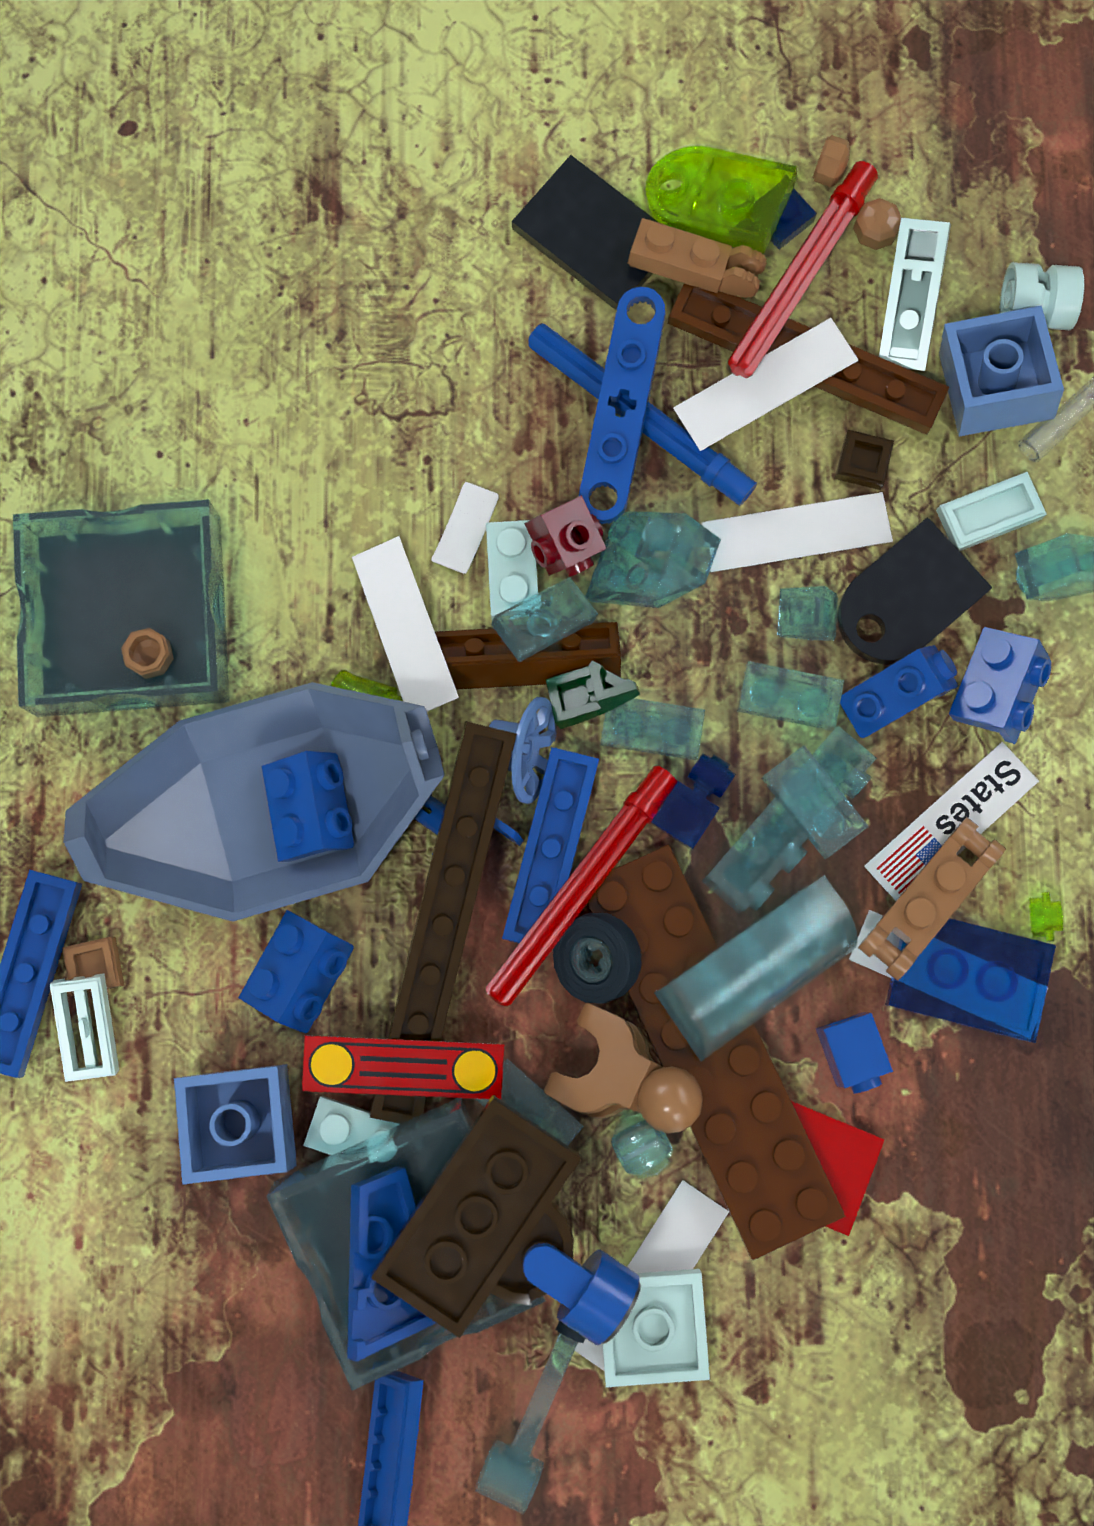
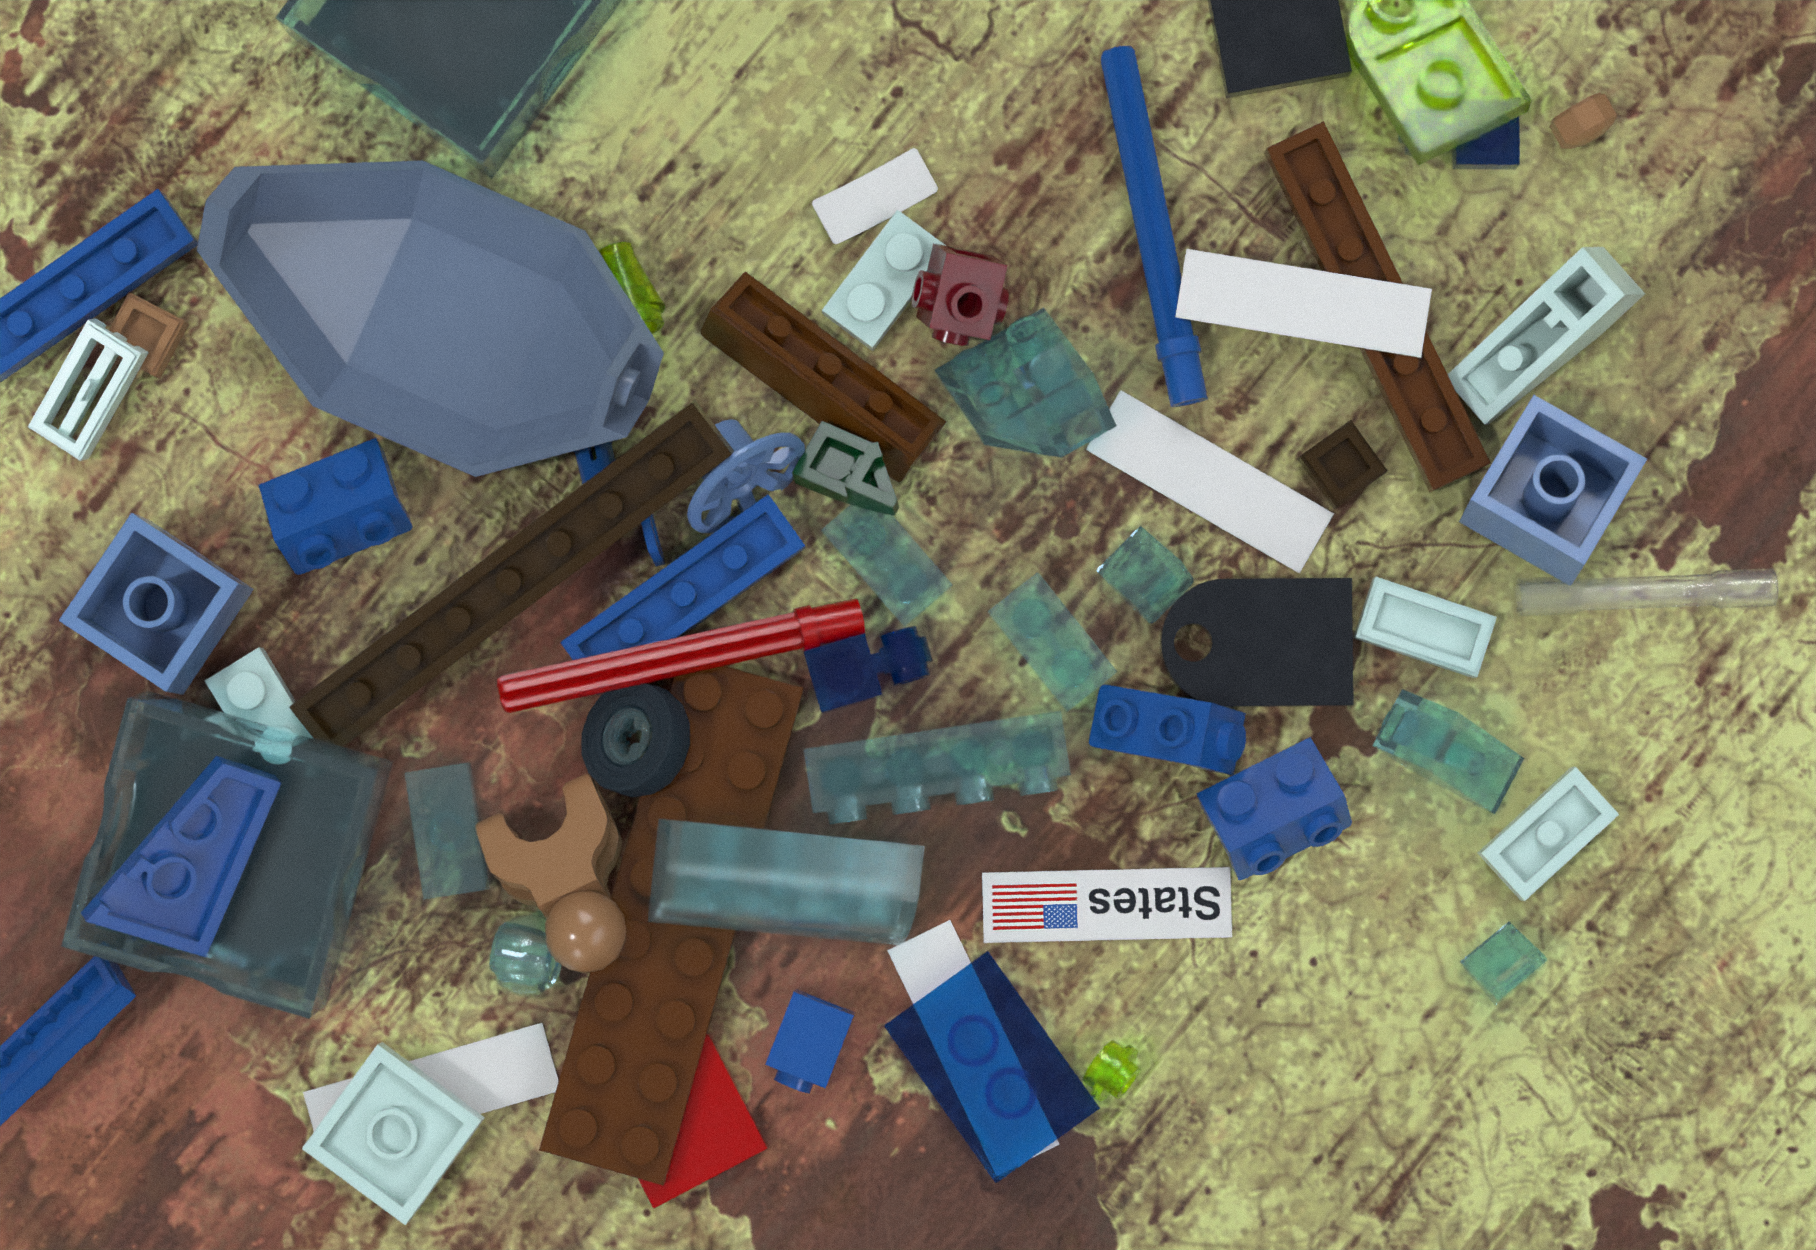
camera: 45 degrees right, 5 degrees up
medium nougat tile [121,628,174,679] -> none
blue bracket [262,751,354,862] -> none
sticker [302,1035,504,1100] -> none
white sticker [352,536,459,712] -> none
dark brown plate [371,1095,641,1345] -> none
clear light blue piece [474,1321,586,1514] -> none
clear light blue plate [491,577,598,662] -> none
blue piece [579,287,665,524] -> none
medium nougat hinge [628,218,767,299] -> none
axle [728,161,878,379] -> none
clear light blue plate [761,745,869,859] -> none
medium nougat tile [853,198,902,250] -> none
medium nougat plate [858,817,1006,981] -> none
light aqua wheel [1000,262,1084,330] -> none

